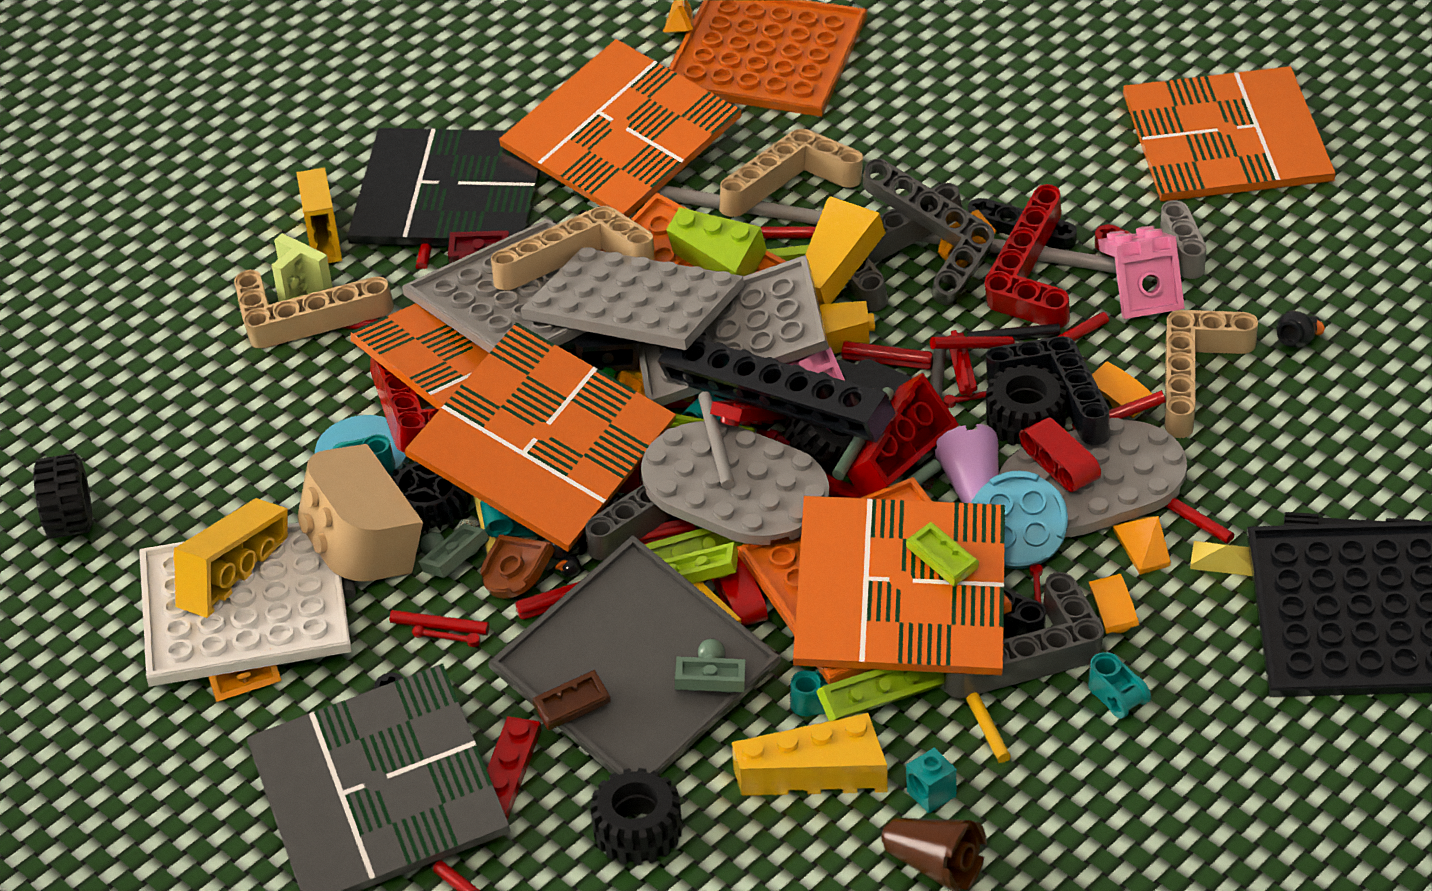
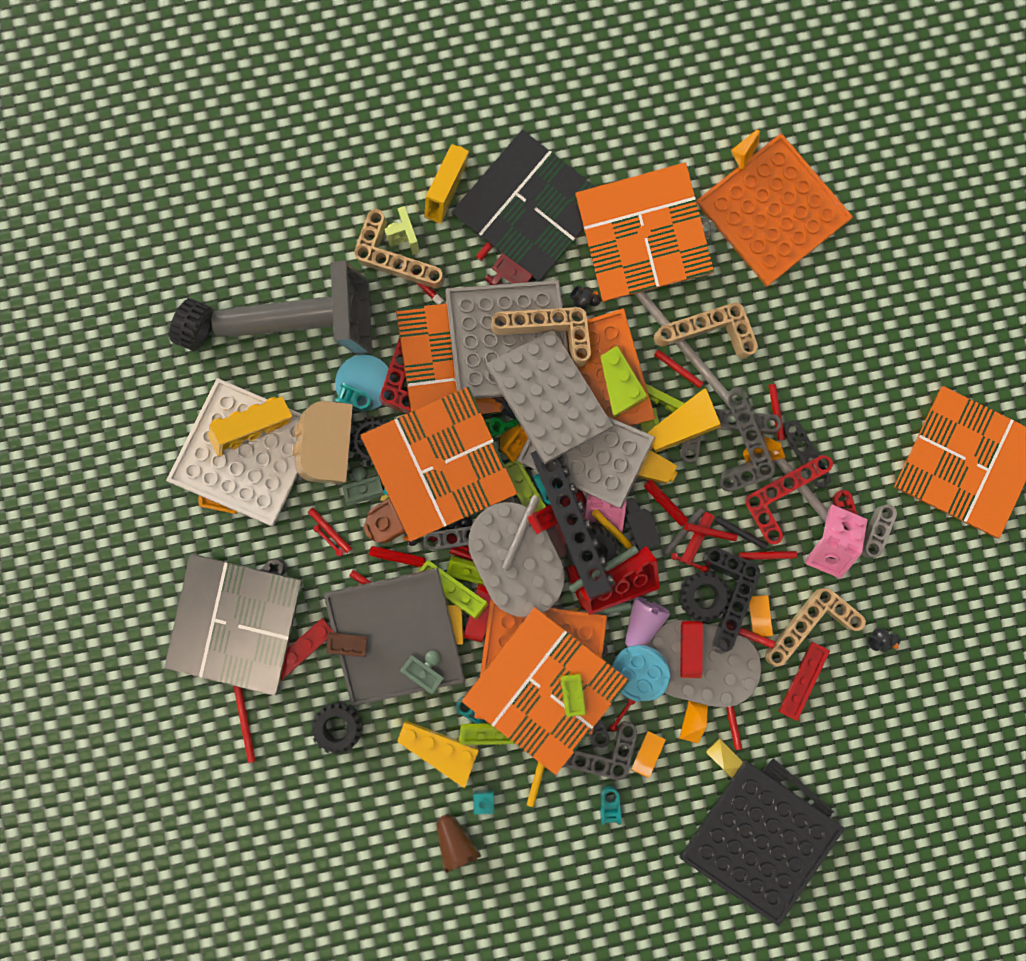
camera: 25 degrees right, 40 degrees up
none -> dark grey piece [211,260,373,355]
none -> red plate [778,642,830,721]

